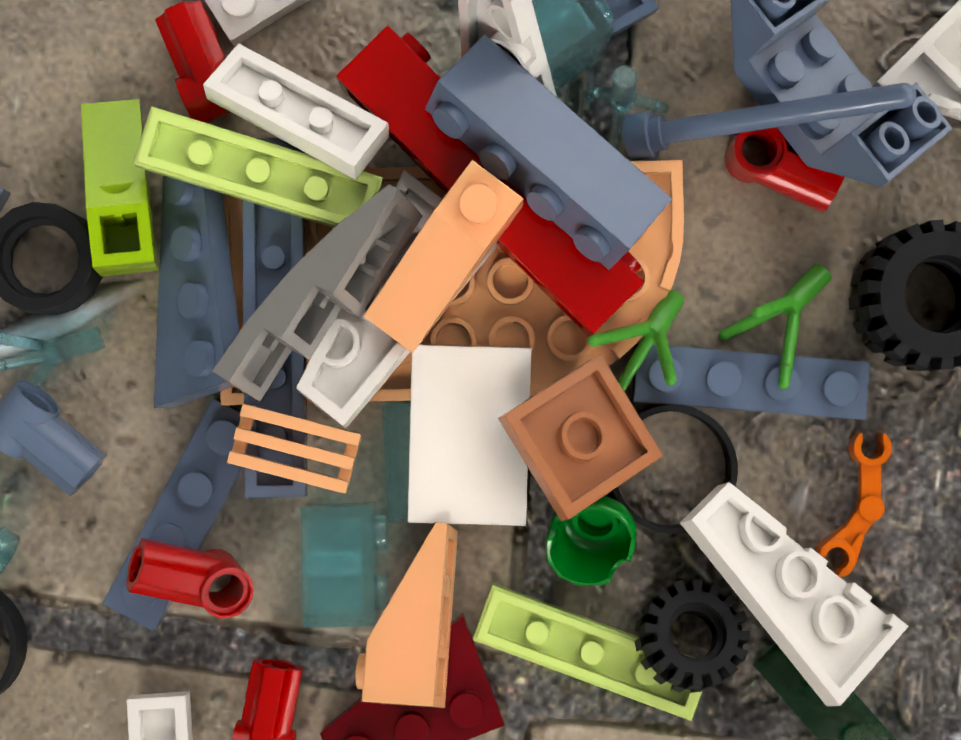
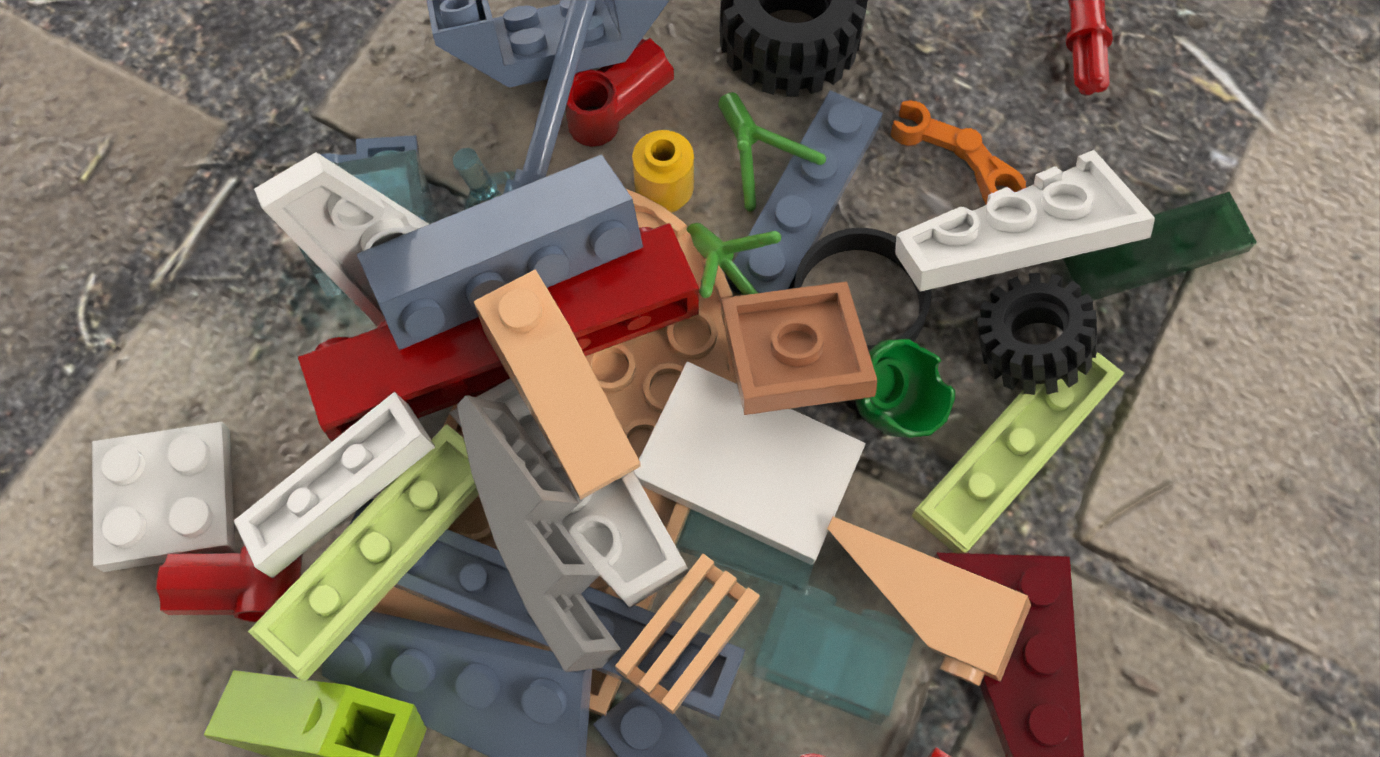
camera: 70 degrees left, 20 degrees down
none -> yellow brick [632,130,694,213]

